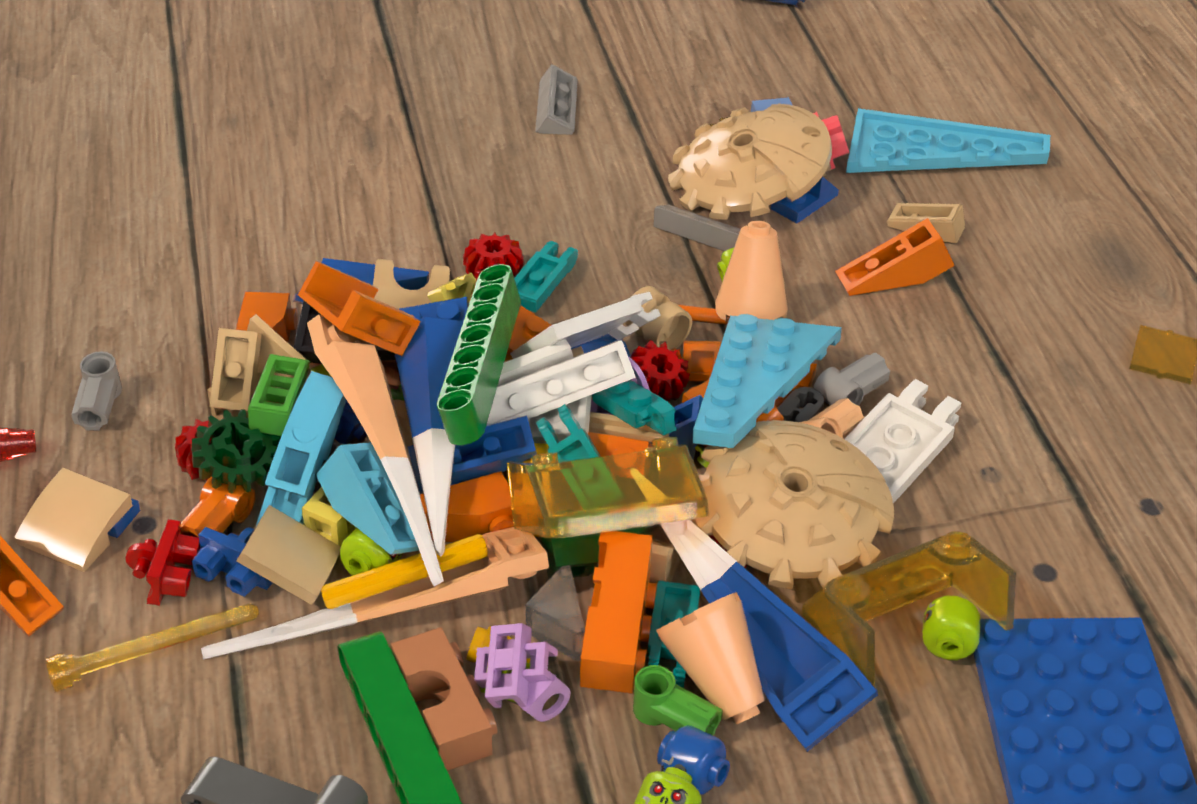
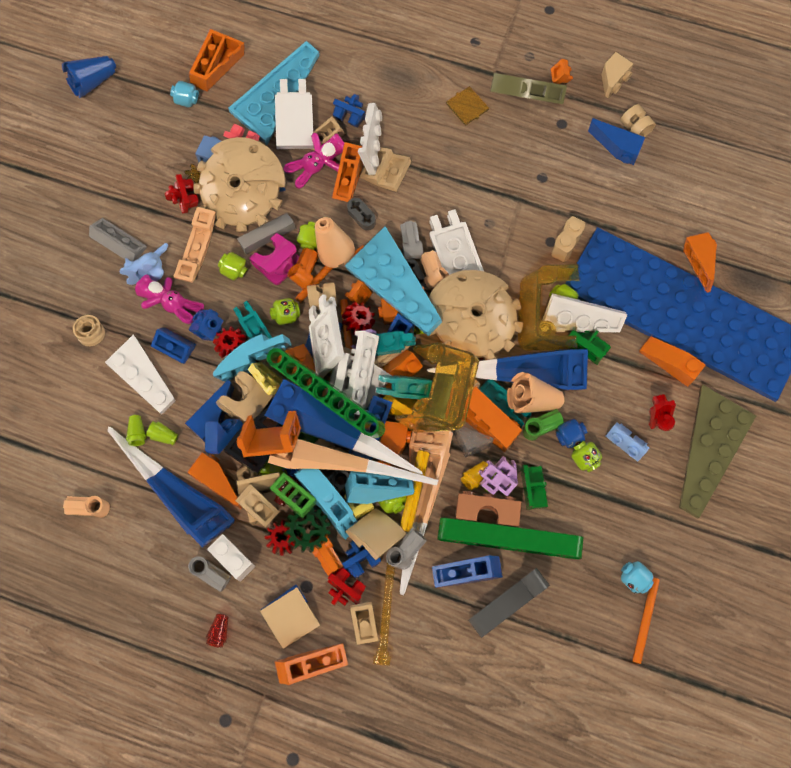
camera: 55 degrees left, 30 degrees up
none -> light nougat piece [63,496,110,518]
none -> tan wheel [73,315,105,346]
none -> white wing [105,334,176,415]
none -> blue plate [108,427,235,548]
none -> light blue animal [119,243,168,285]
none -> lime cone [126,415,147,446]
none -> dark pink animal [135,274,204,324]
none -> lime cone [146,421,179,445]
none -> blue slope [151,327,196,364]
none -> red hips [165,174,198,214]
none -> medium azure head [170,81,199,107]
none -> light nougat slope [174,207,216,283]
none -> orange wedge [189,29,244,91]
none -> blue brick [189,309,224,341]
none -> white brick [207,534,255,582]
none -> medium azure slope [213,334,291,381]
none -> lime head [218,252,248,281]
none -> dark pink piece [249,233,299,285]
none -> lime head [270,298,300,325]
none -> white tile [275,79,314,149]
none -> dark pink animal [283,133,344,189]
none -> orange piece [287,248,318,289]
none -> blue hips [333,94,366,128]
none -> dark grey beam [347,198,376,230]
none -> tan slope [350,602,378,645]
none -> white wing [358,103,382,175]
none -> tan slope [360,147,412,192]
none -> light grey piece [386,528,427,570]
none -> blue slope [432,555,503,588]
none -> green panel [520,465,548,510]
none -> white wing [539,293,627,332]
none -> tan brick [552,216,585,262]
none -> green panel [566,330,611,365]

